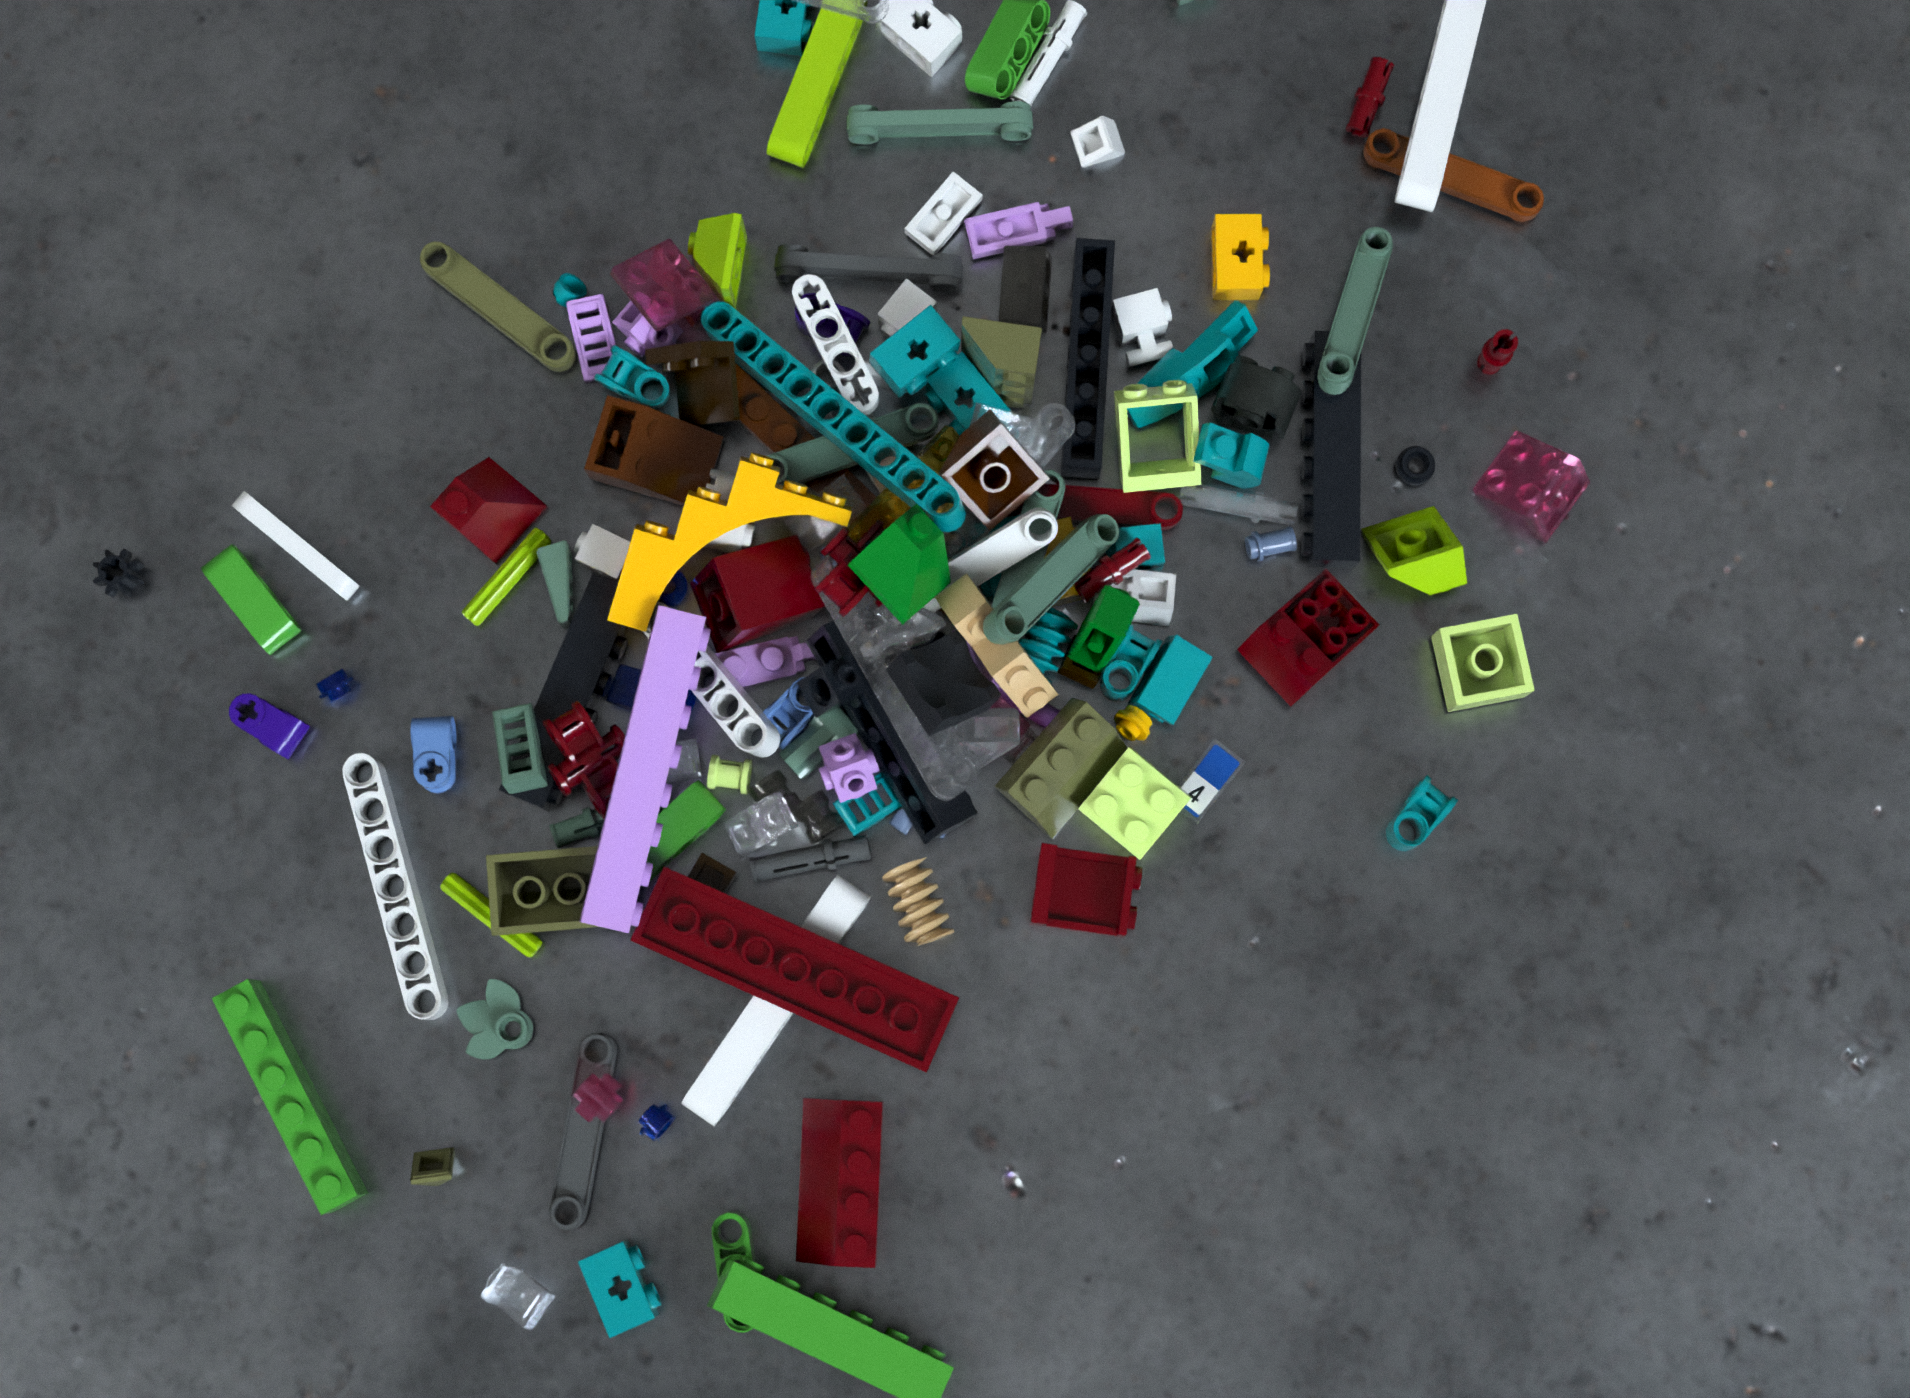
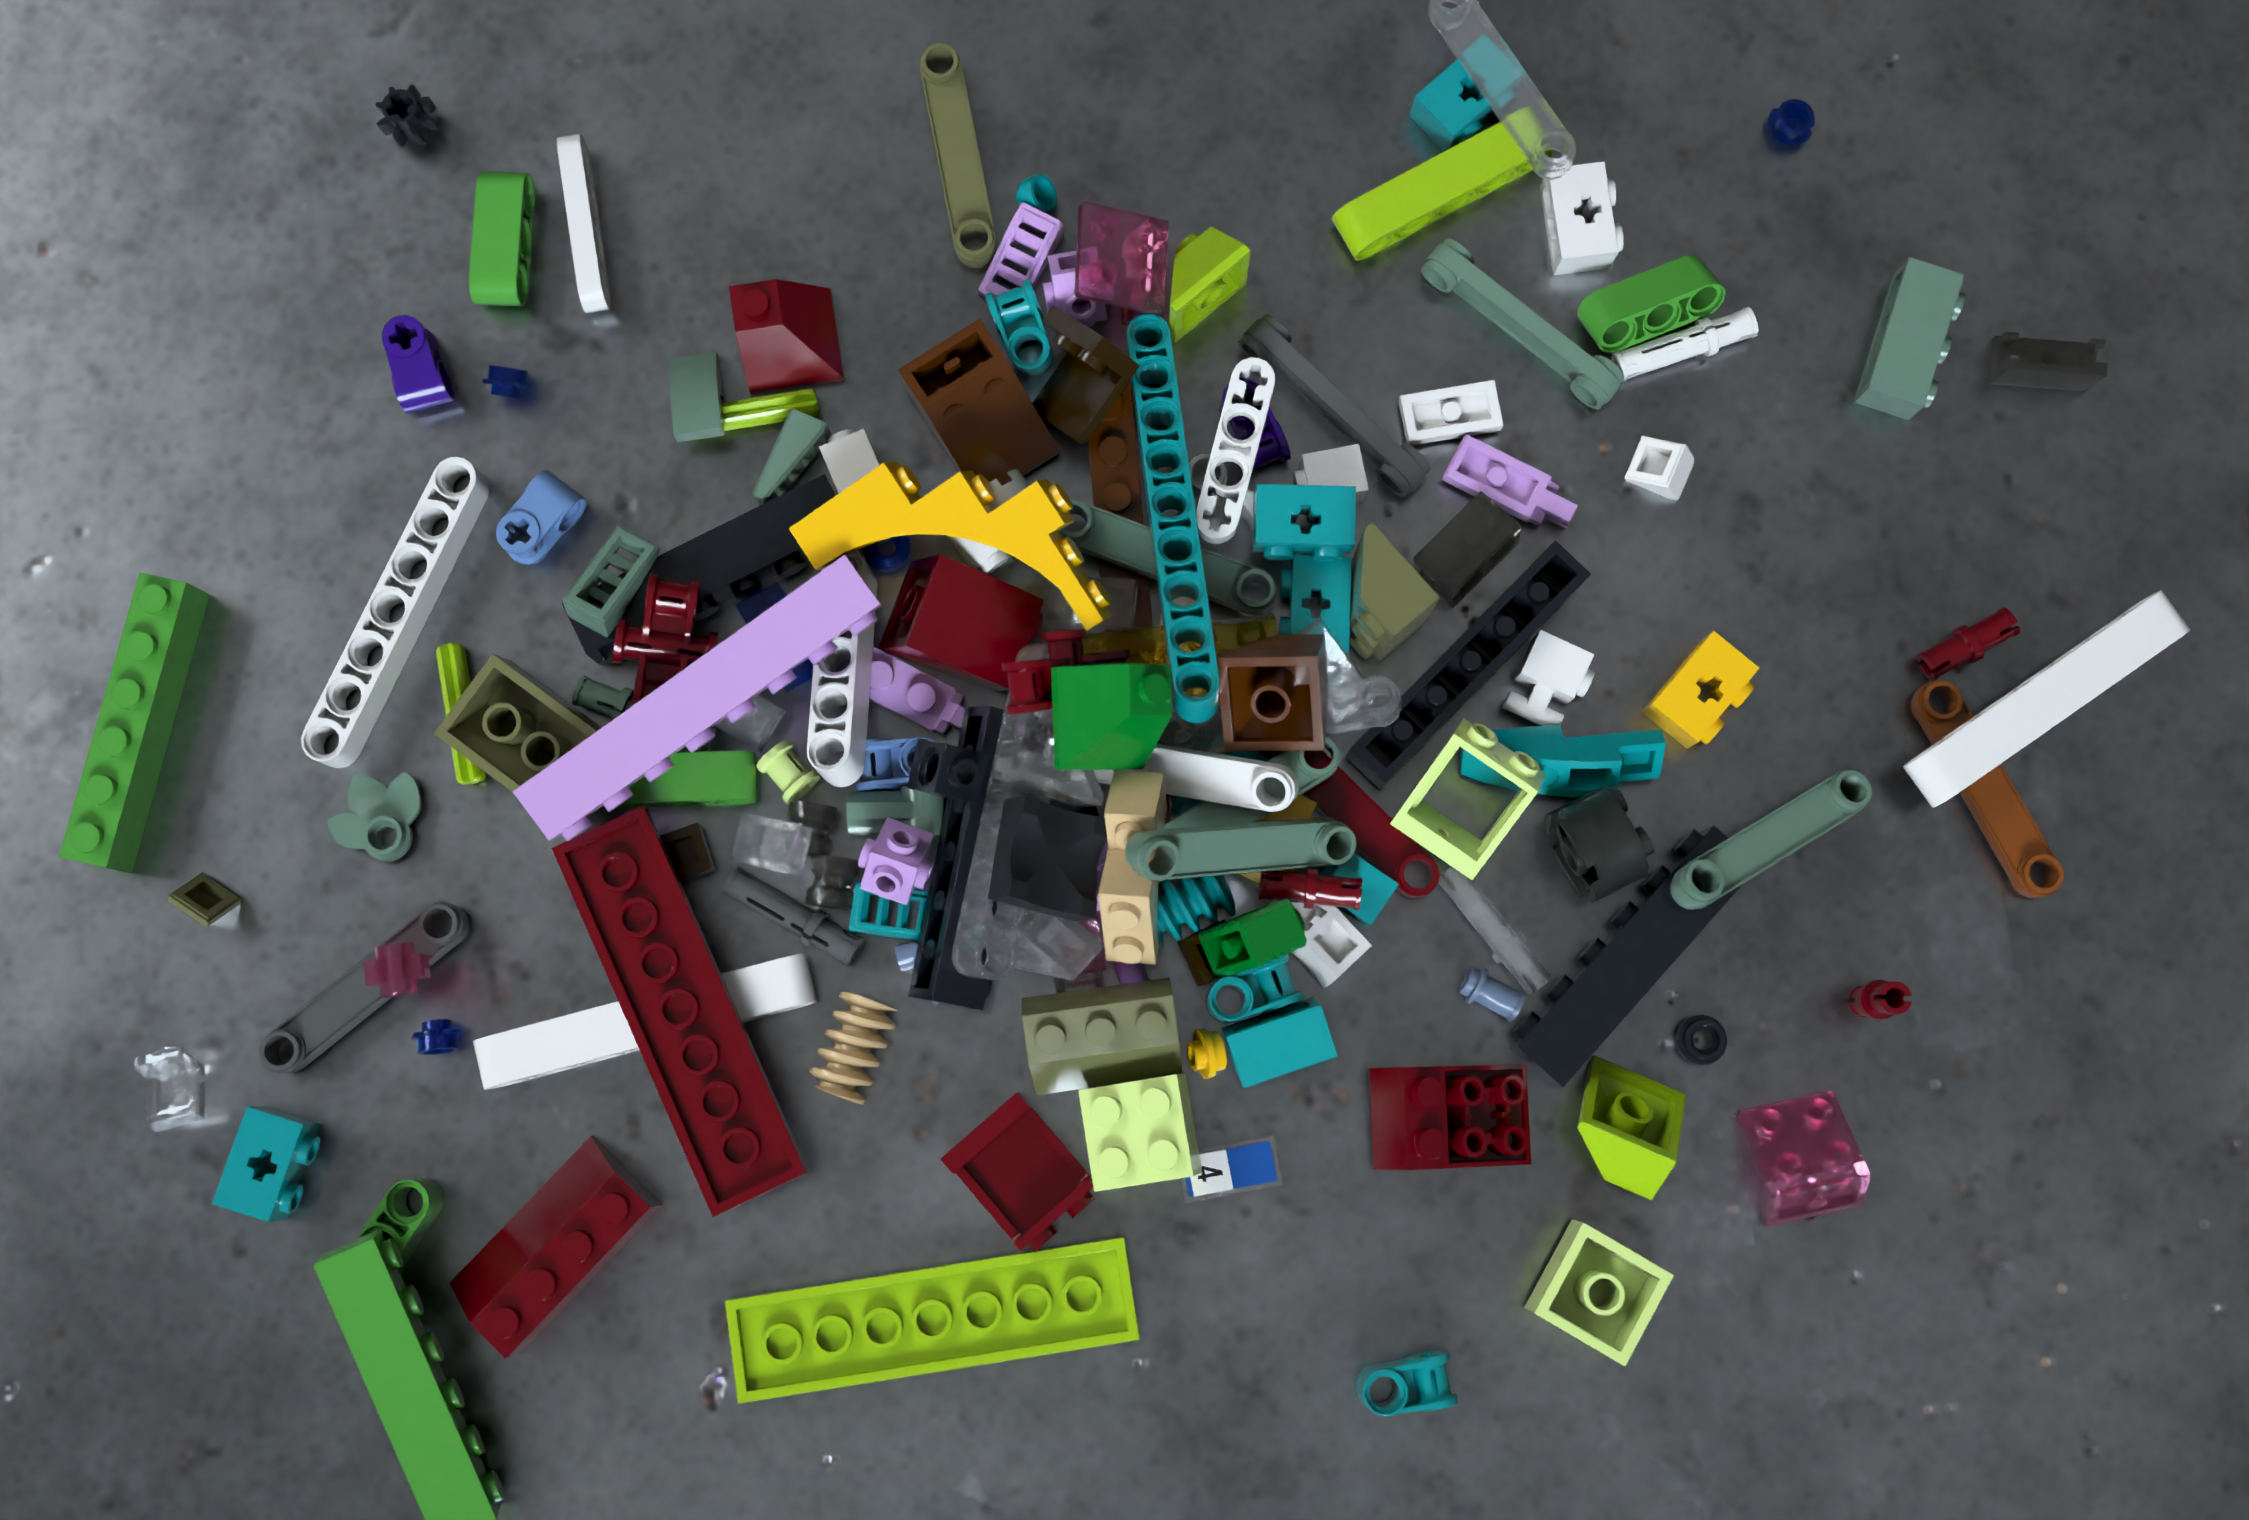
camera: 45 degrees right, 0 degrees up
teal brick [1193,422,1270,489] -> none
none -> sand green slope [669,352,725,442]
none -> lime plate [725,1236,1140,1404]

